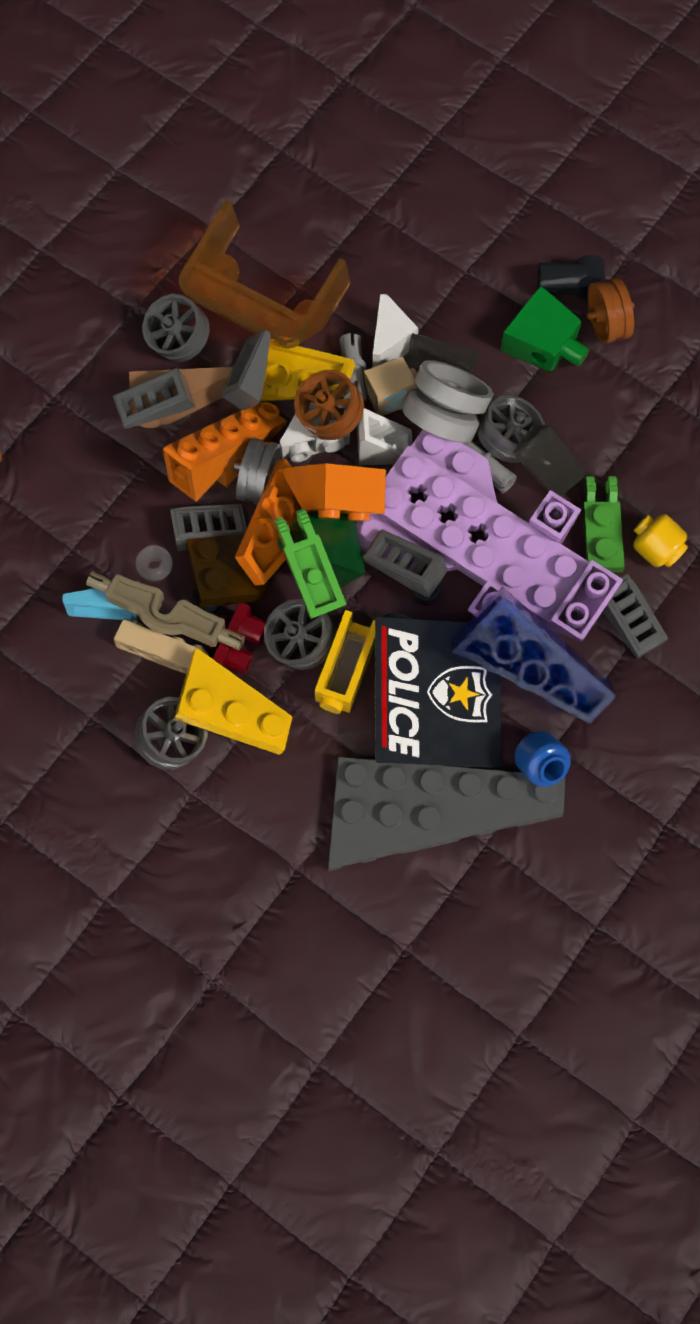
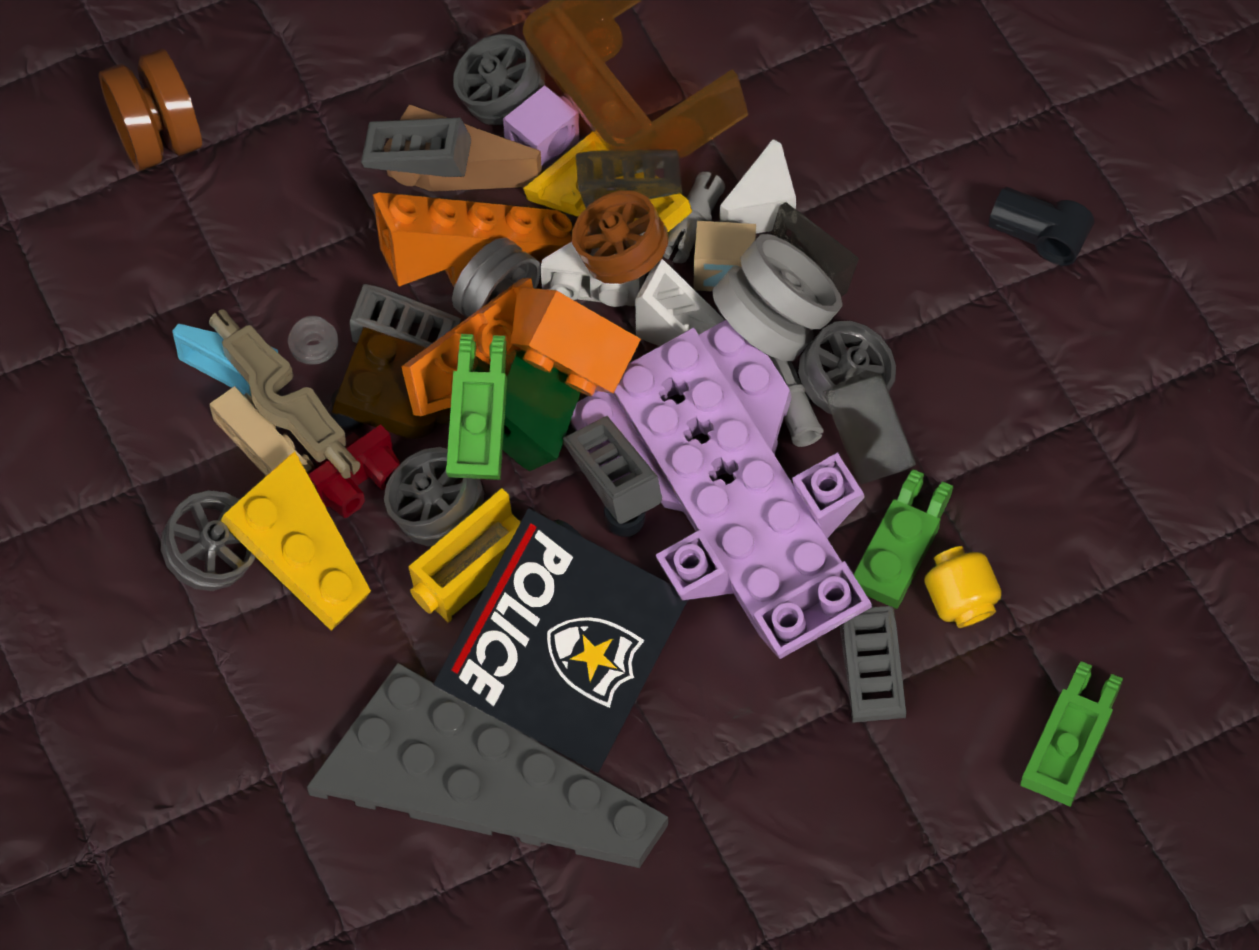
camera: 30 degrees right, 10 degrees down
dark grey slope [222,330,271,410] -> none
clear blue wedge [451,586,616,723] -> none
green torso [500,286,589,372] -> none
blue head [514,731,571,787] -> none
dark orange wheel [586,277,635,344] -> none
none -> lavender brick [503,85,579,171]
none -> clear smoke slope [576,150,683,208]

